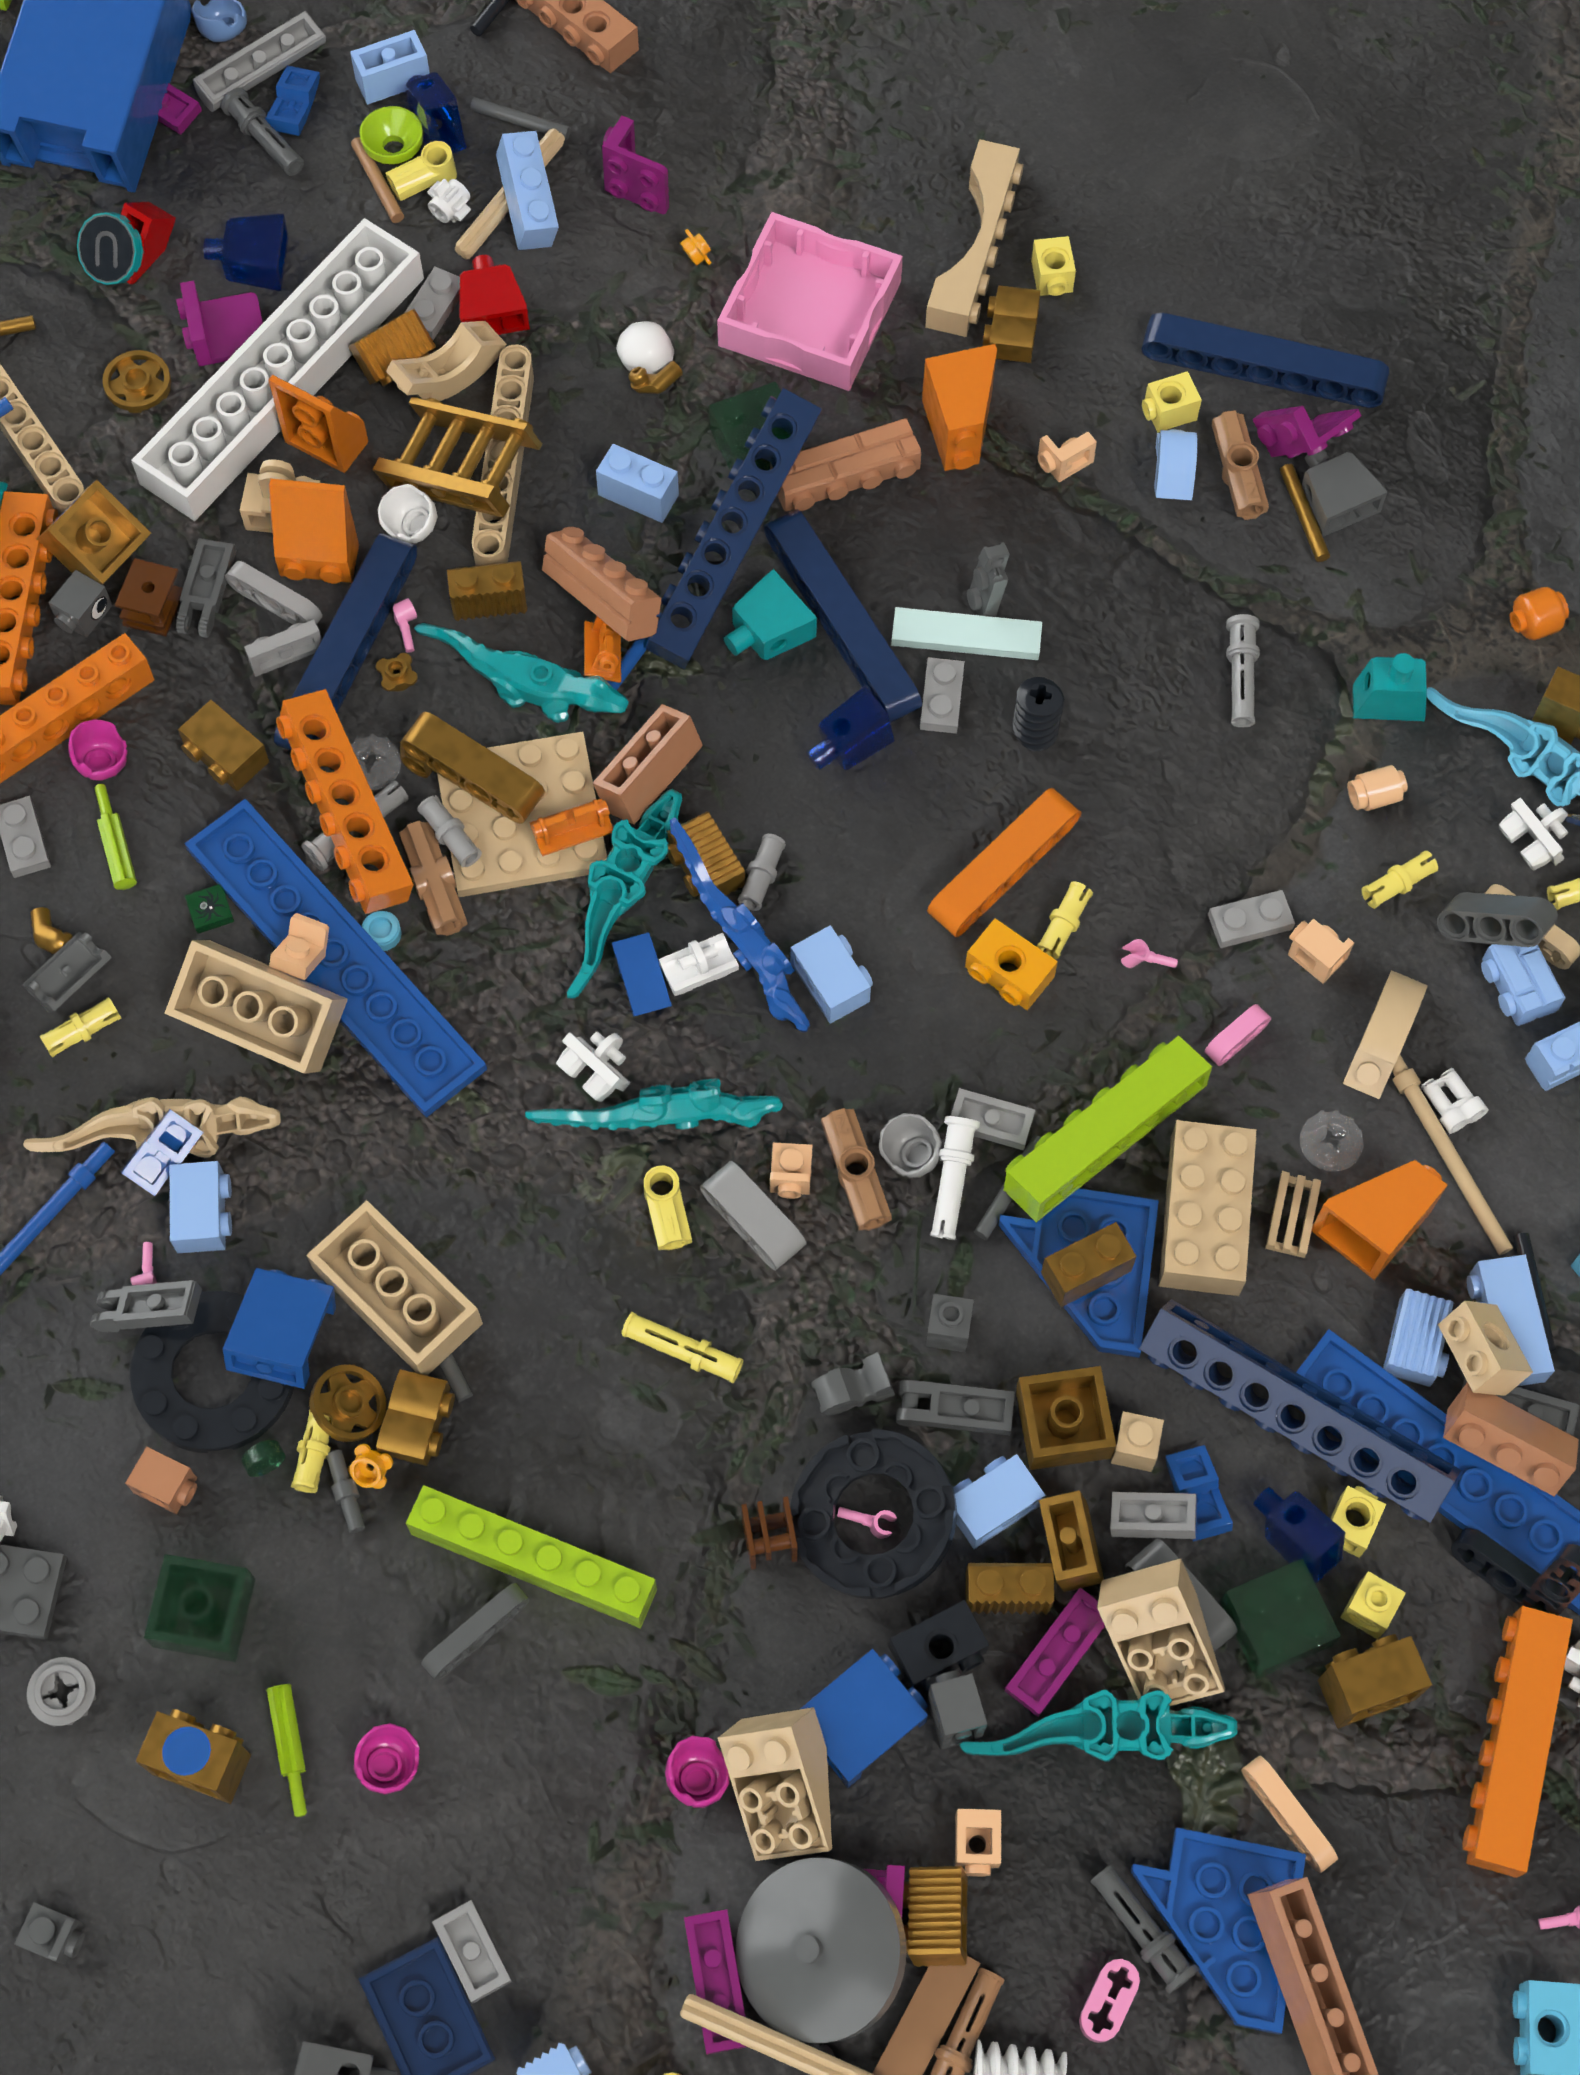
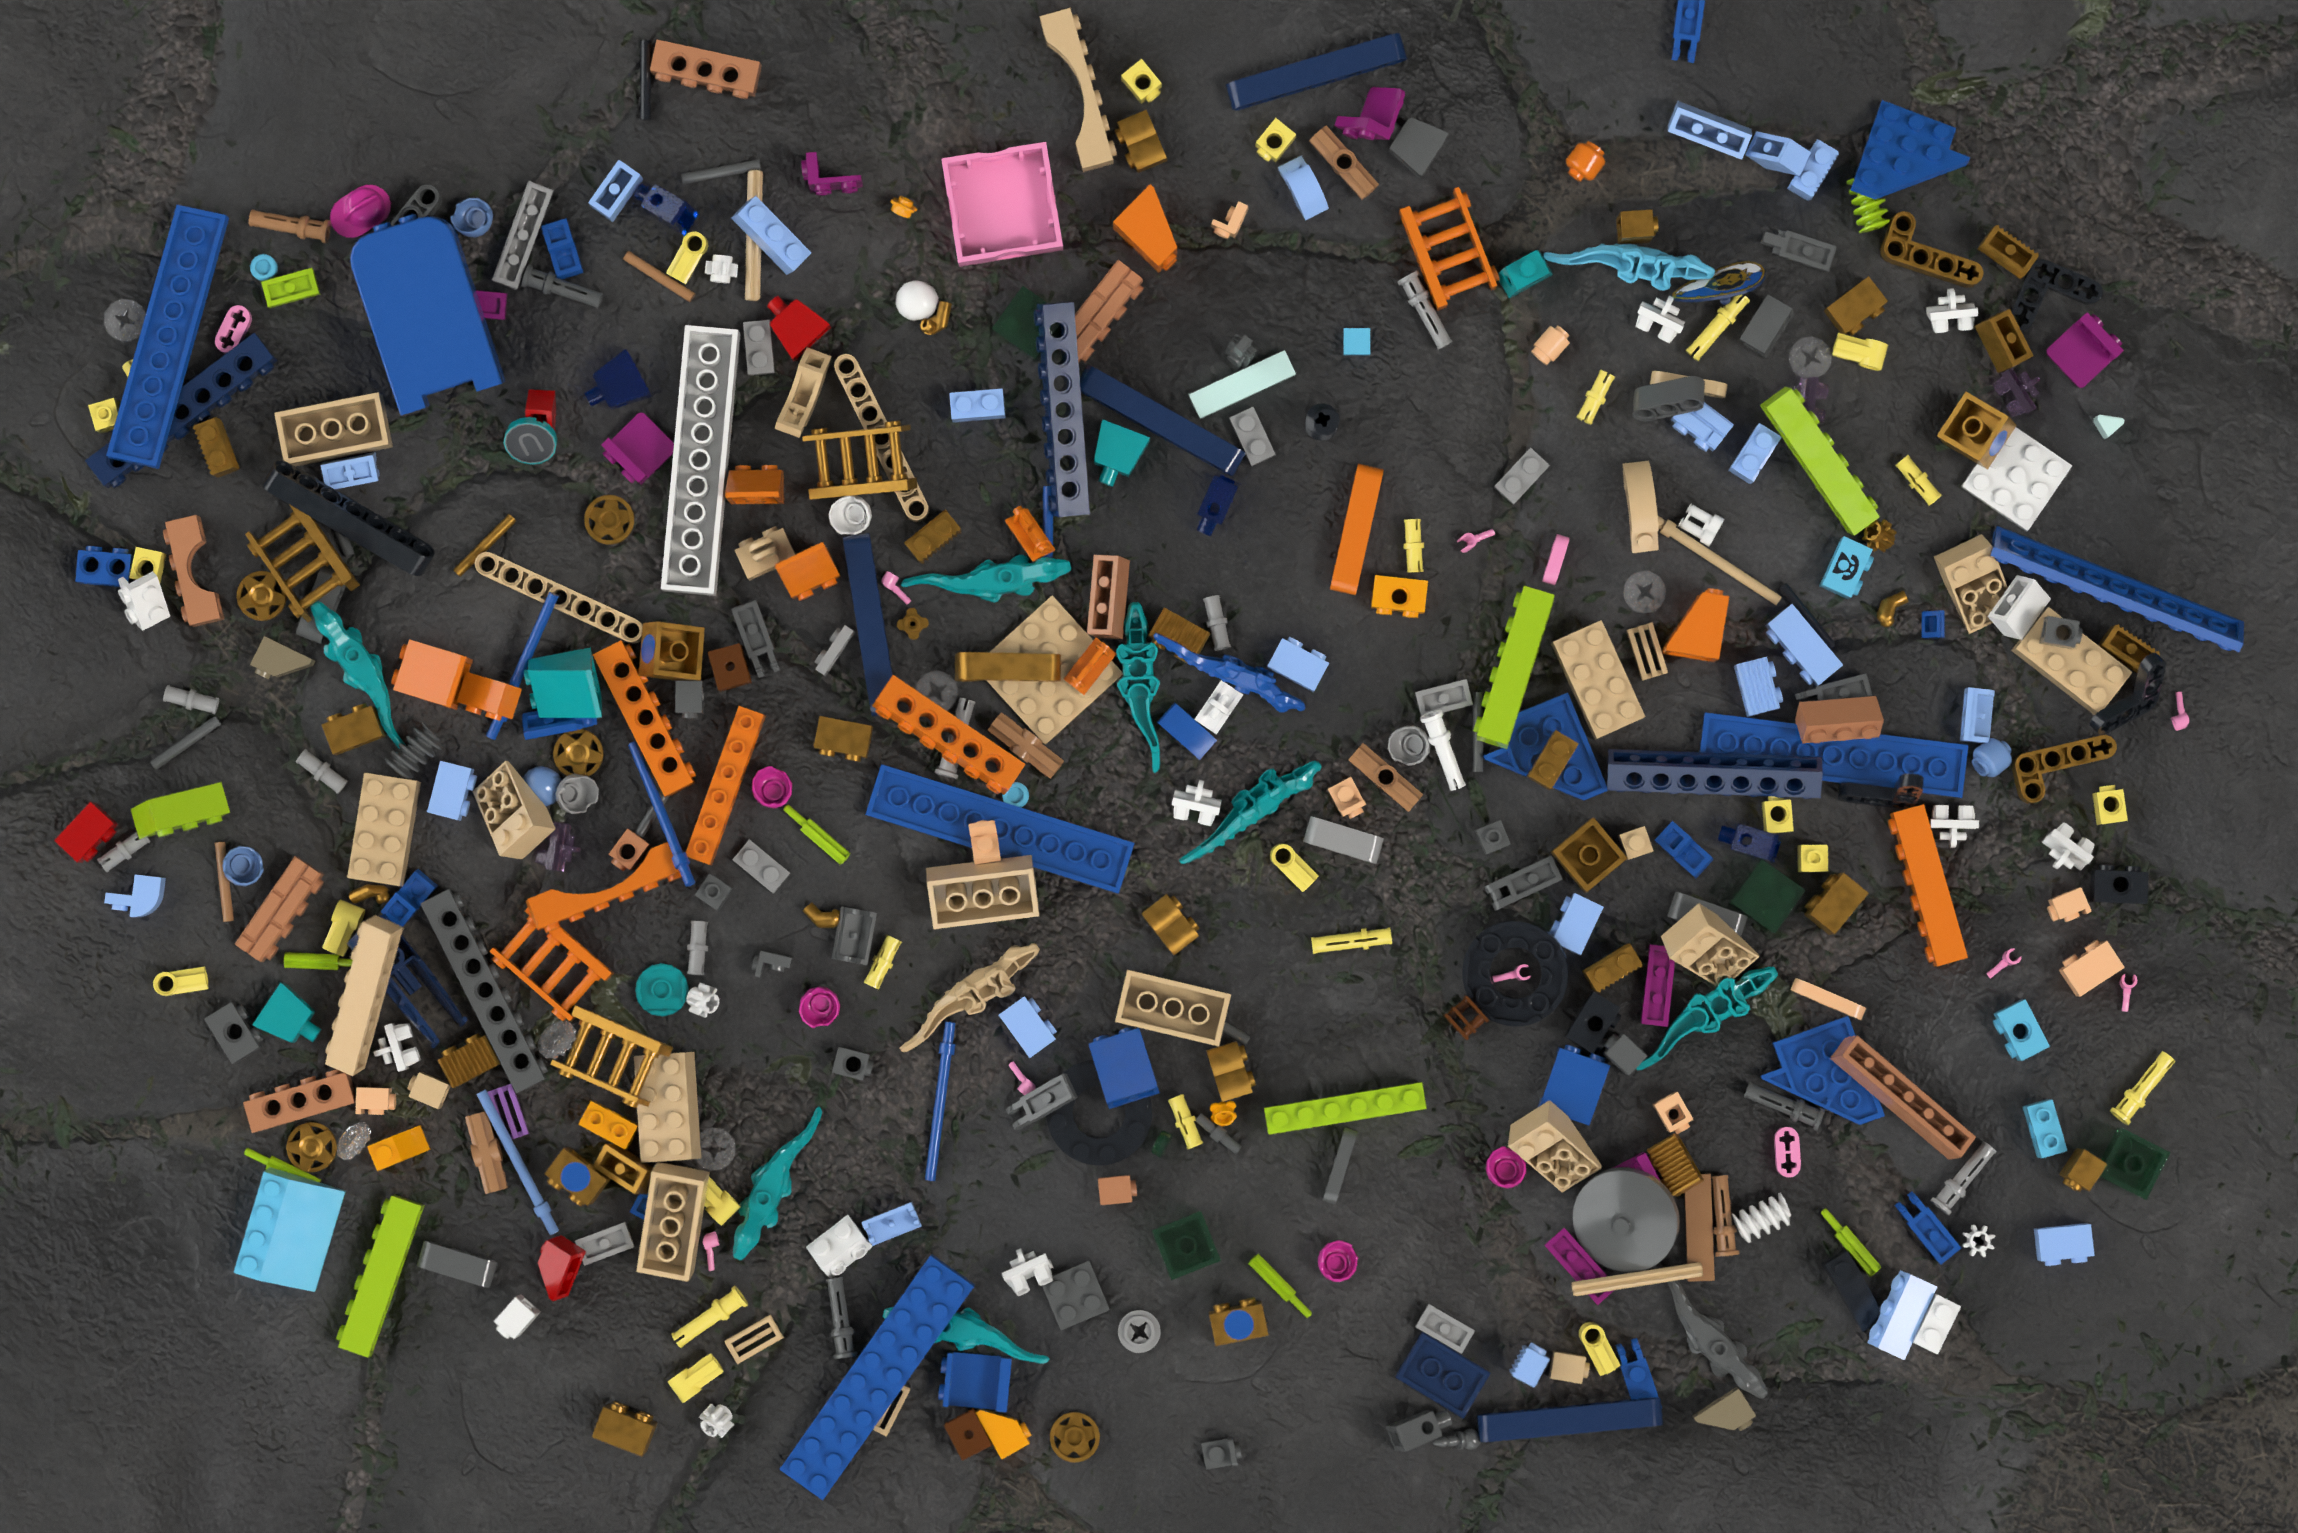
camera: 30 degrees left, 20 degrees up
slope [121,1109,204,1196] -> none
dark green tile [185,884,235,934] -> none
light grey beam [225,561,322,625] -> none
pearl gold wheel [309,1365,386,1442] -> none
pearl gold brick [348,309,436,386] -> none
lime piece [359,106,423,164] -> none
light grey pin [418,795,482,868] -> none
nougat brick [542,527,662,642] -> none
dark grey leg [811,1352,895,1416] -> none
pearl gold brick [1039,1490,1104,1592] -> none
light grey plate [1110,1492,1197,1539] -> none
pearl gold bar [1280,464,1330,562] -> none
light nougat brick [1288,919,1354,984] -> none
tan brick [1438,1301,1533,1396] -> none
none -> pearl gold brick [1141,894,1200,956]
none -> medium azure tile [1343,328,1370,356]
none -> orange fence [1399,187,1500,311]

